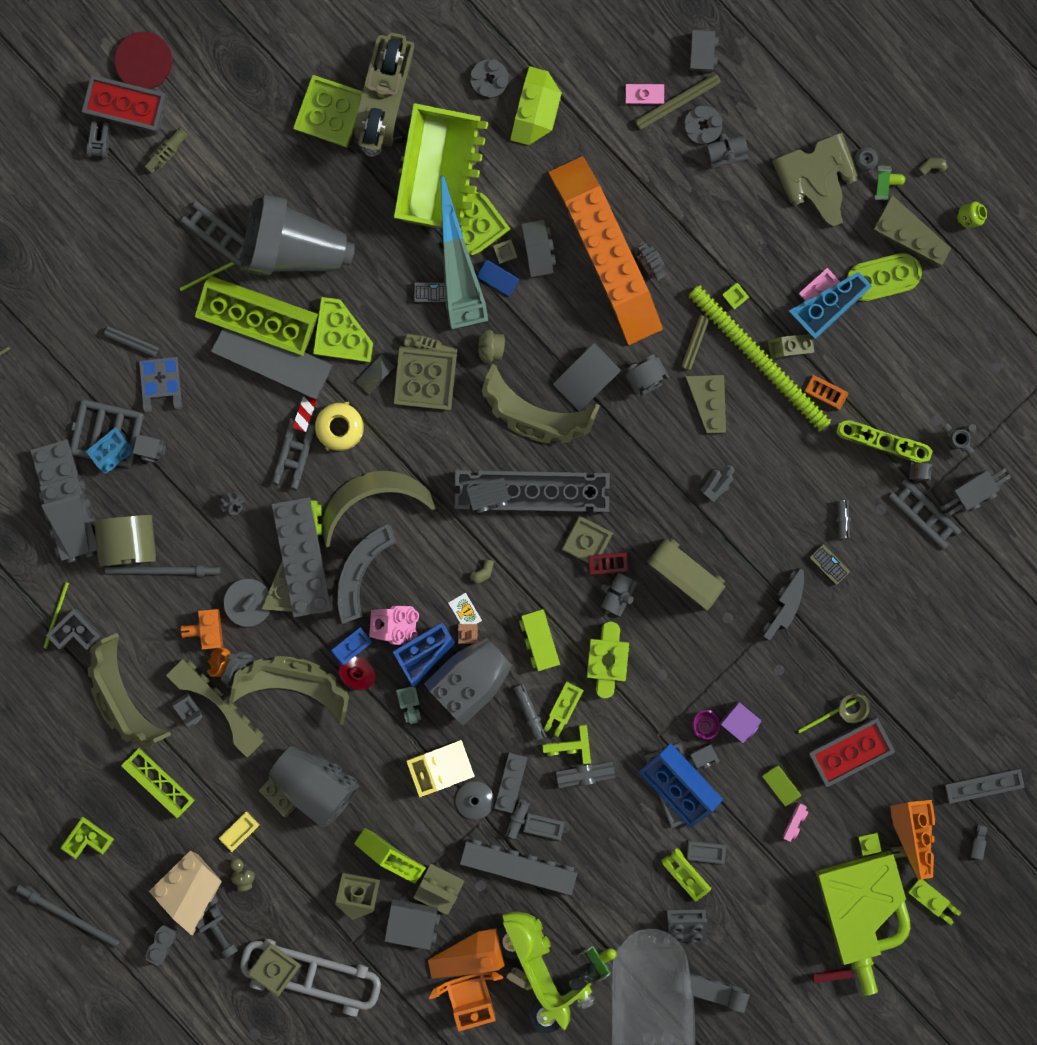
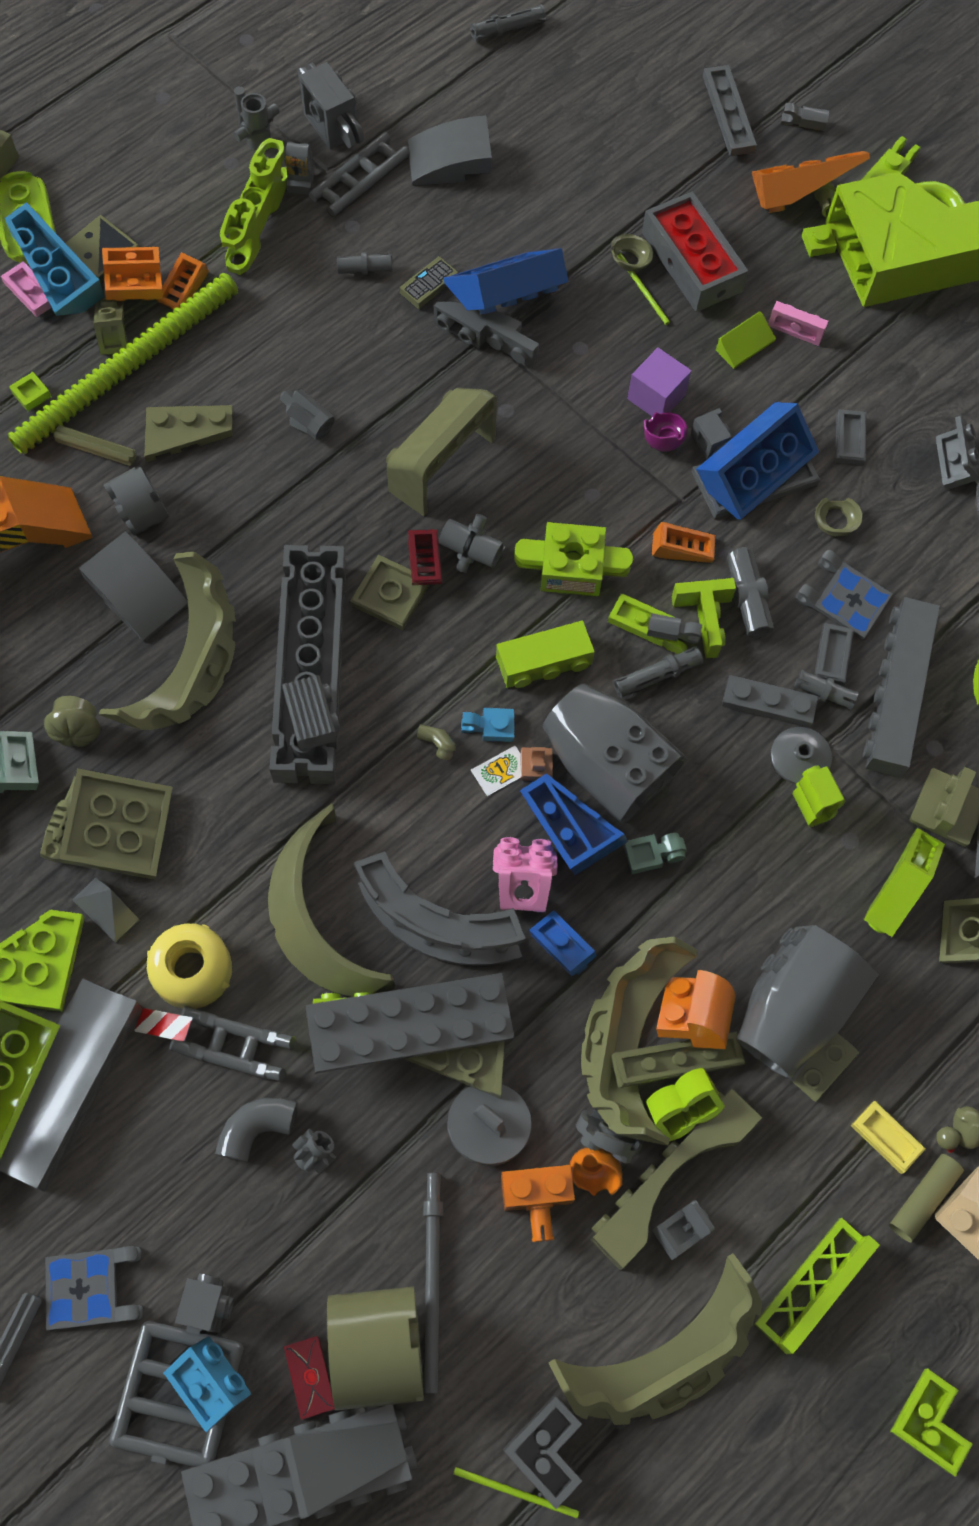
camera: 95 degrees left, 20 degrees down
dark red dish [339,657,375,691] -> none
slope [407,740,474,797] -> none
lime plate [662,849,711,902] -> none
none -> olive tile [65,215,139,283]
none -> orange brick [102,247,163,301]
none -> dark grey cylinder [215,1098,298,1162]
none -> dark red tile [284,1336,335,1420]
none -> dark grey slope [408,115,492,185]
none -> blue slope [444,248,568,314]
none -> dark azure plate [461,708,514,742]
none -> olive tile [611,1032,745,1088]
none -> lime brick [646,1067,725,1141]
none -> dark grey bar [647,613,702,644]
none -> orange slope [652,522,716,563]
none -> orange brick [656,970,736,1049]
none -> lime brick [792,765,845,828]
none -> dark grey flag [795,550,893,640]
none -> olive piece [815,498,863,536]
none -> olive piece [889,1154,964,1242]

